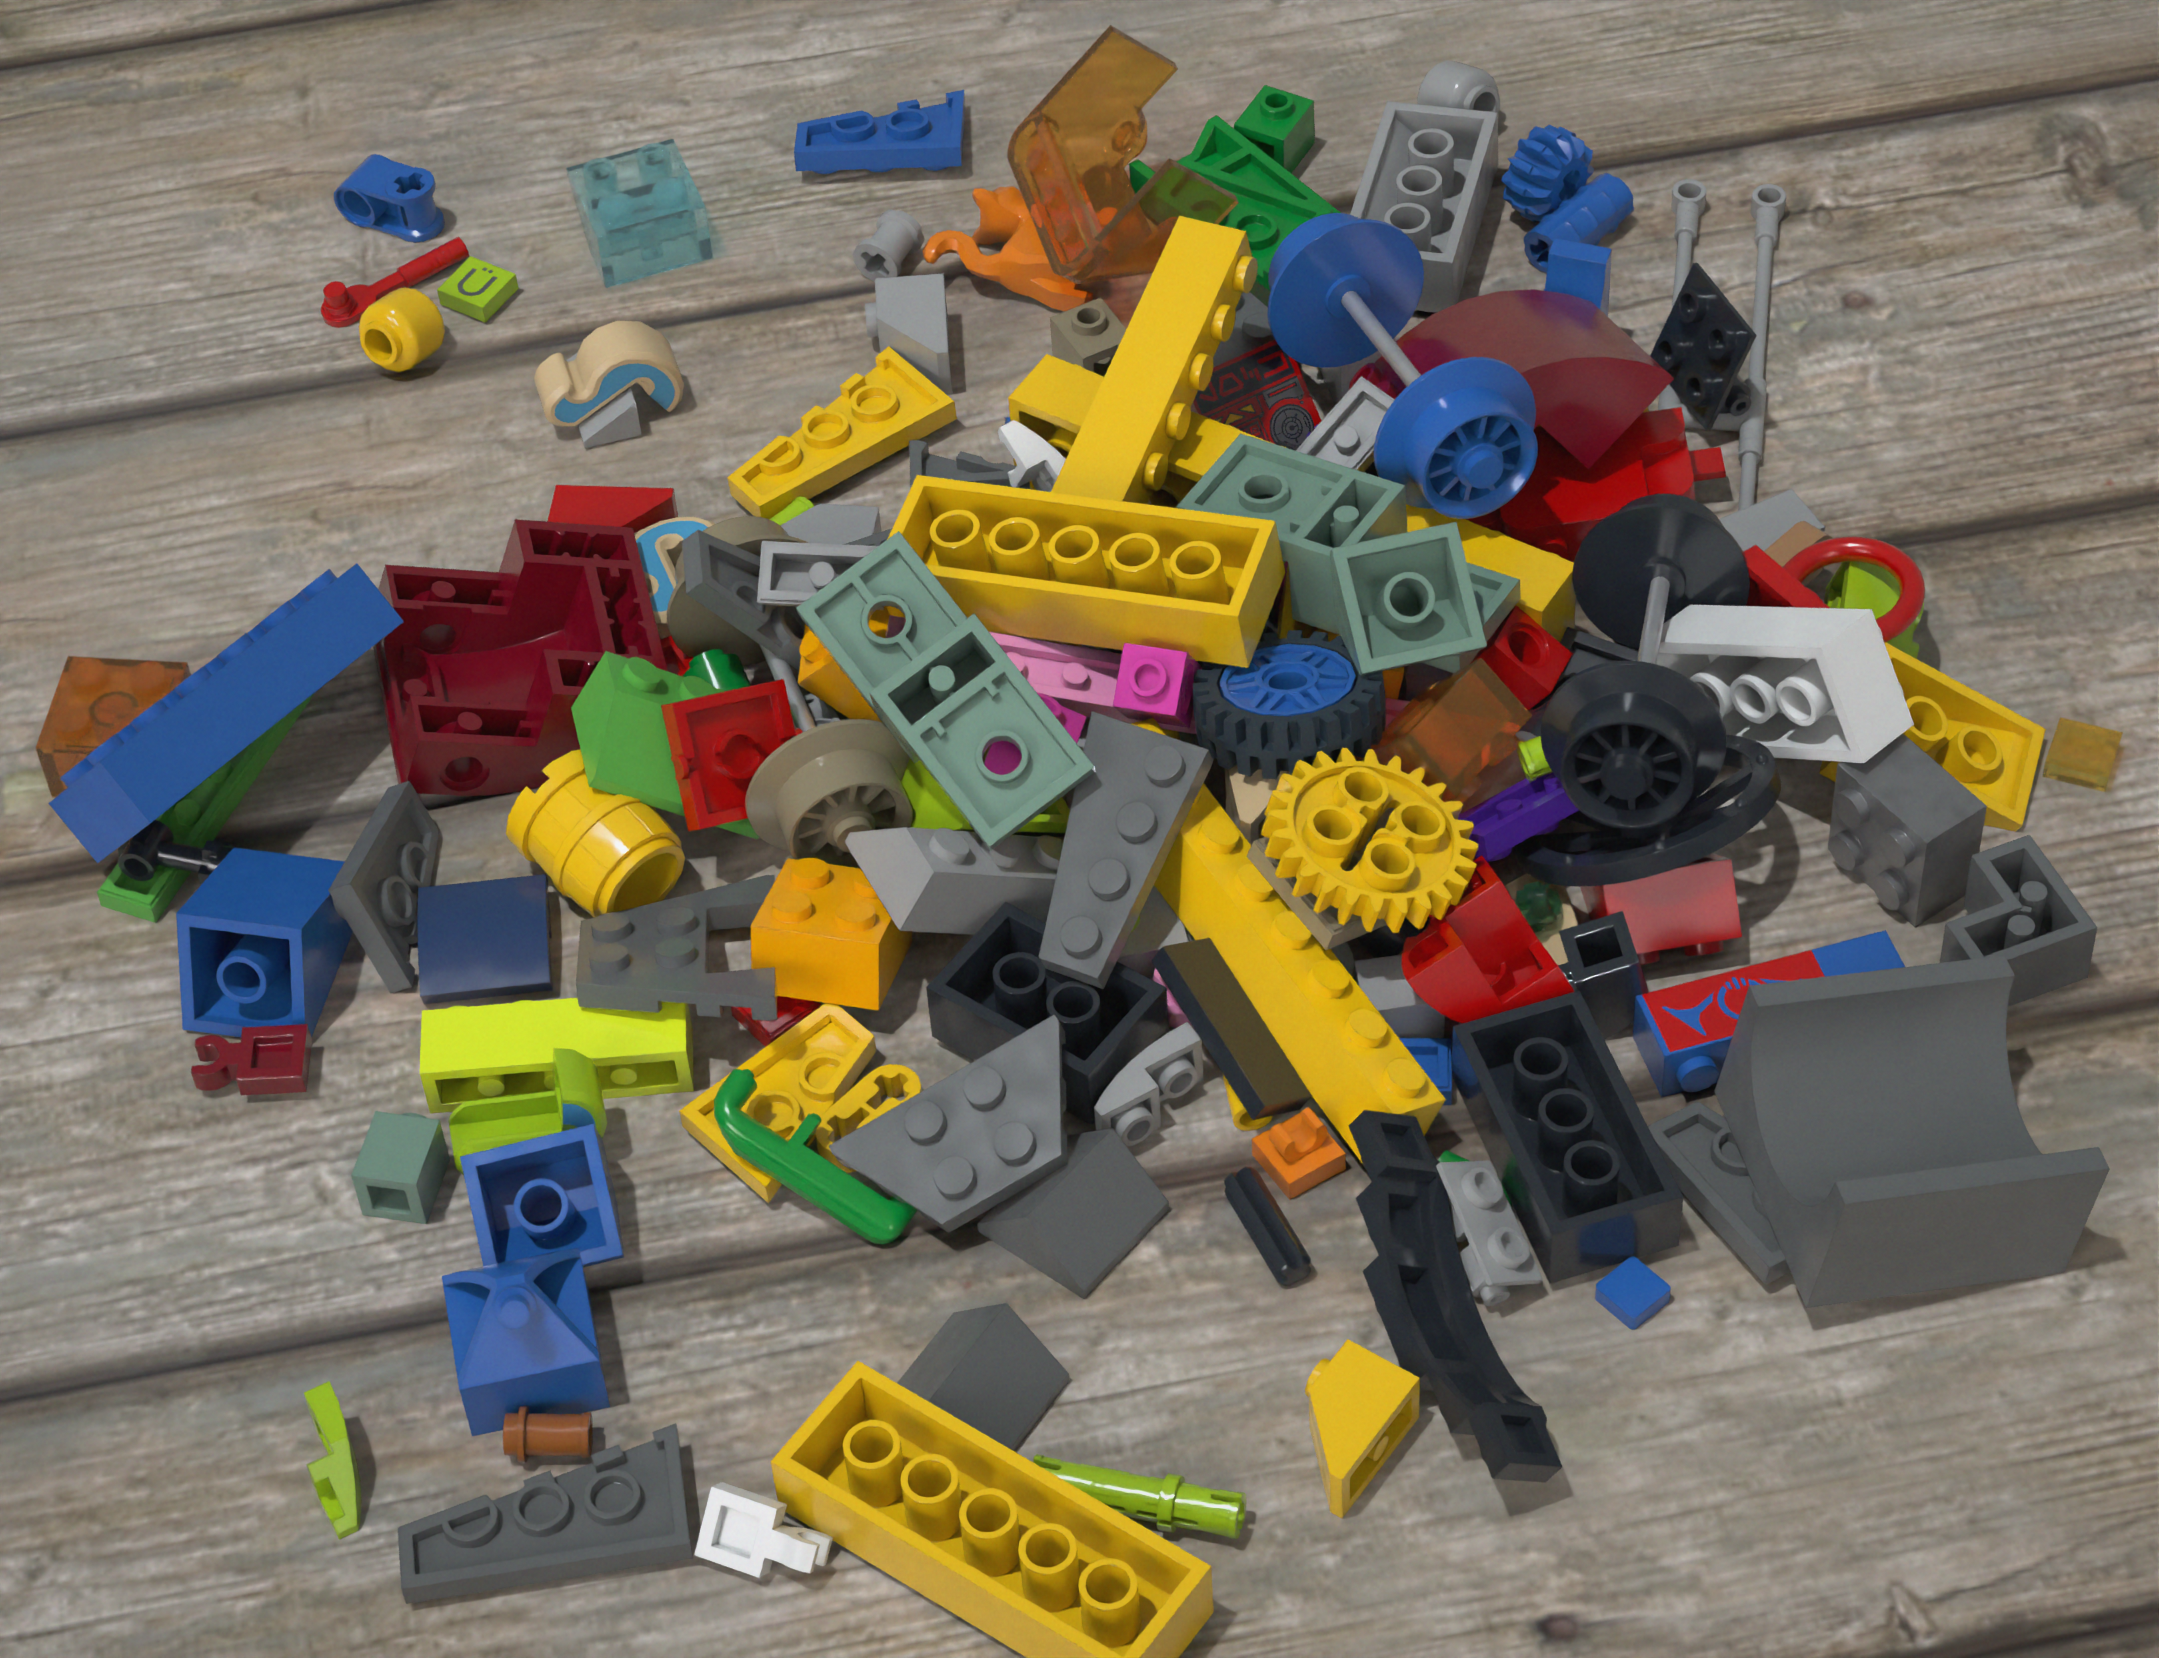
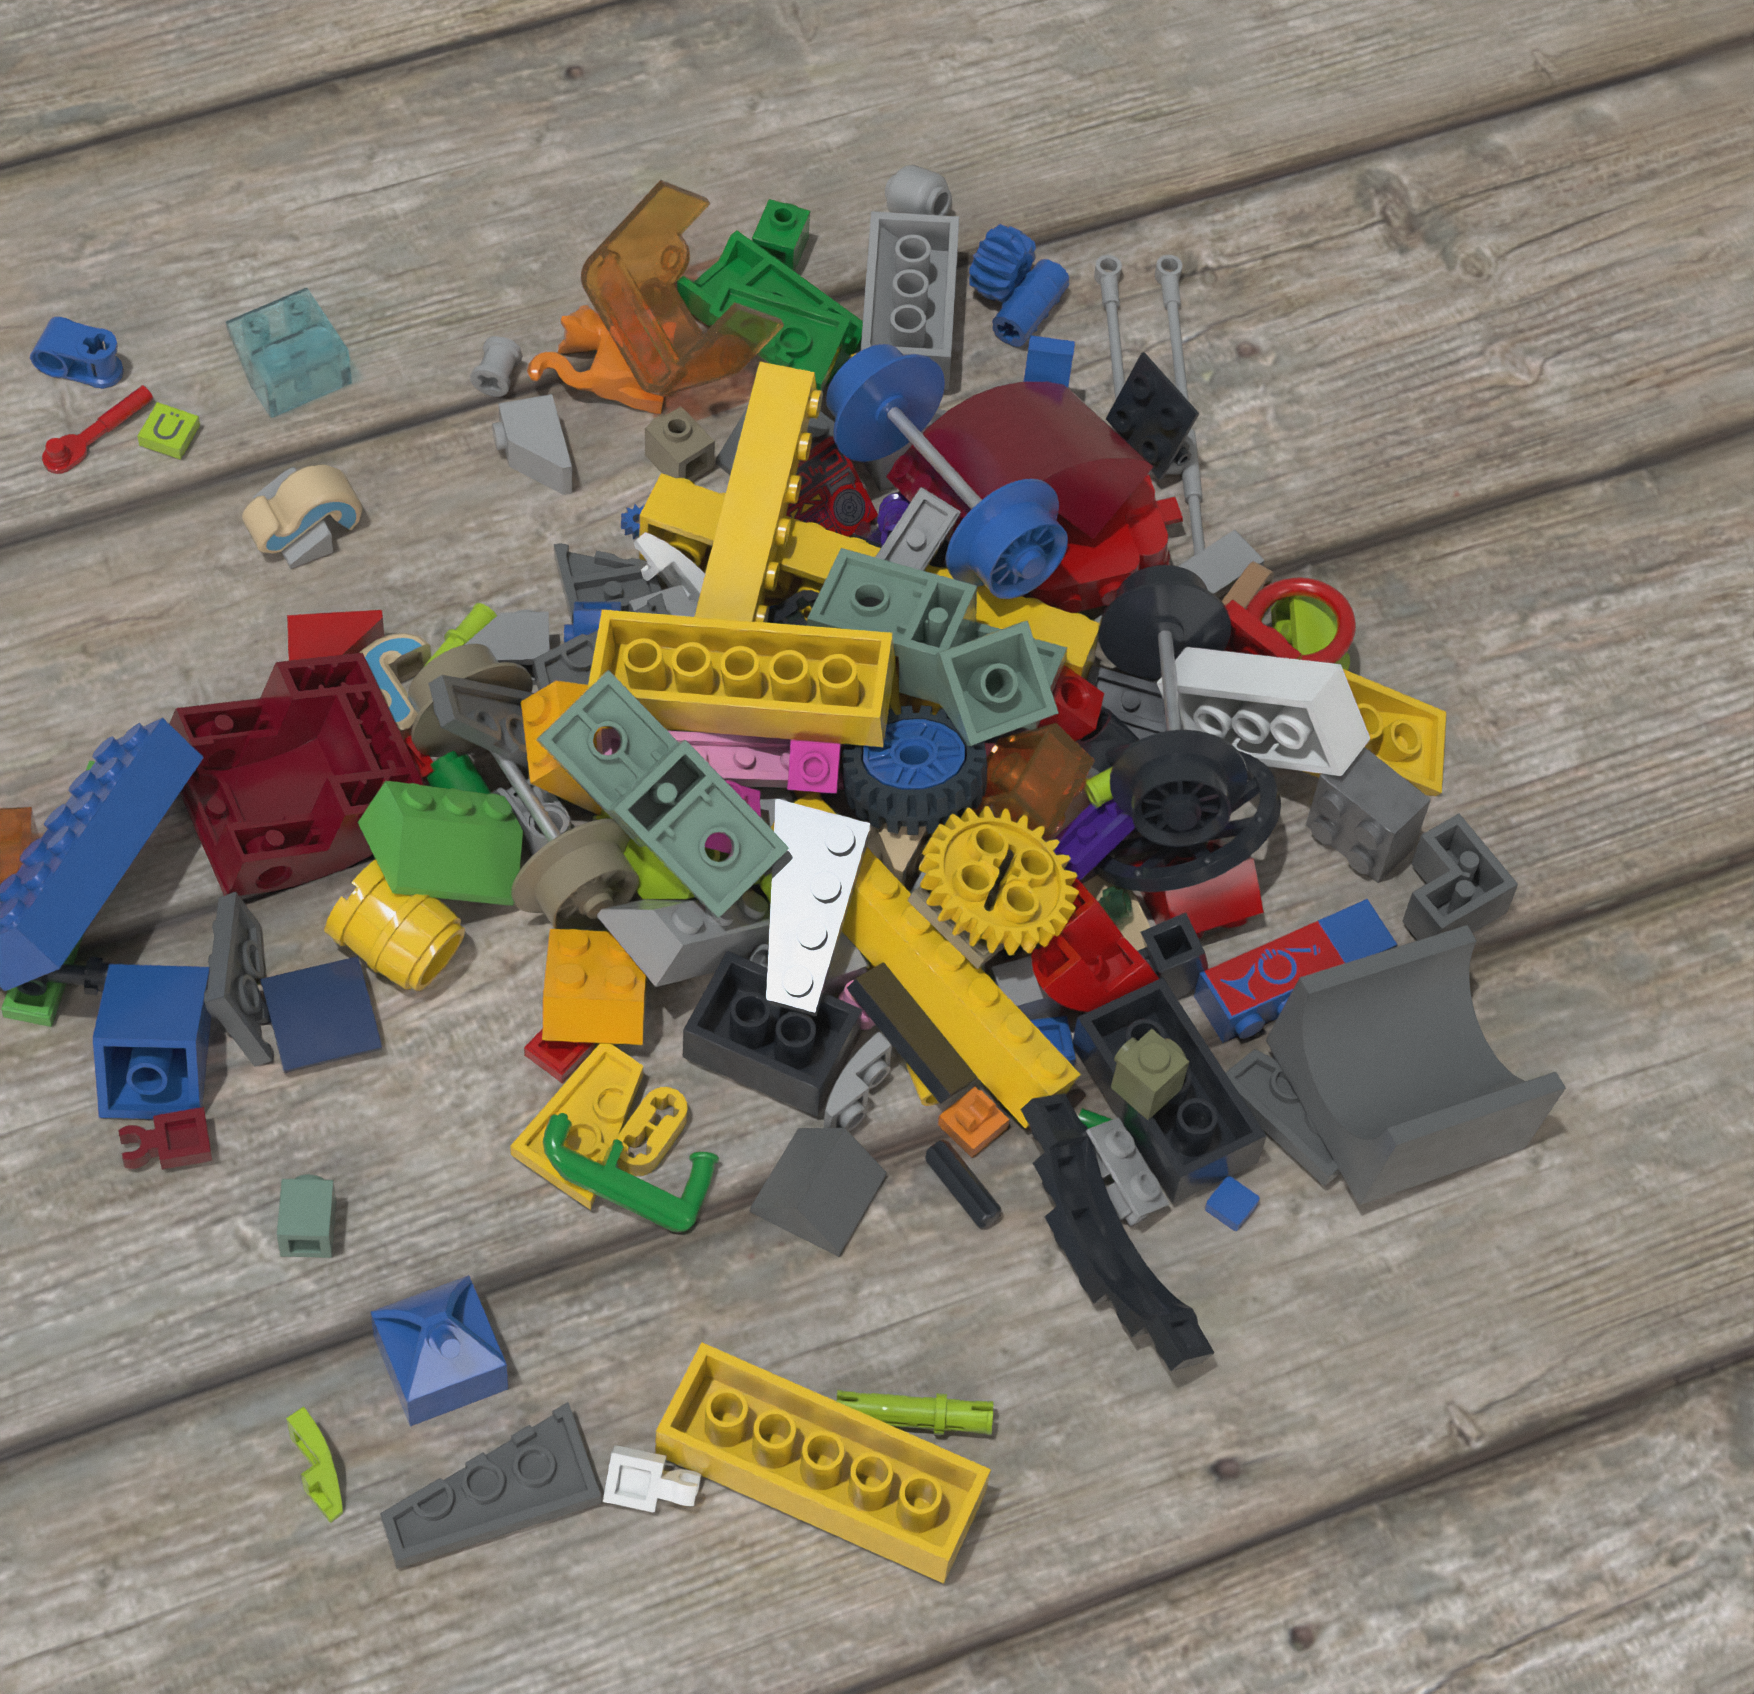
camera: 20 degrees left, 10 degrees up
yellow head [359,287,445,372] -> none
neon yellow brick [420,998,694,1114] -> none
lime animal [448,1048,607,1176] -> none
blue slope [460,1124,624,1267] -> none
dark orange pin [503,1406,593,1463] -> none
dark grey wing [576,875,777,1021] -> none
red plate [661,679,803,831] -> none
yellow wing [727,346,957,519] -> none
light grey slope [757,541,884,610] -> none
blue wing [794,90,966,174] -> none
wing [829,1014,1067,1233] -> none
dark grey slope [897,1303,1069,1451] -> none
yellow slope [1305,1339,1420,1519] -> none
clear yellow tile [2043,717,2123,792] -> none
none -> olive brick [1111,1029,1189,1120]

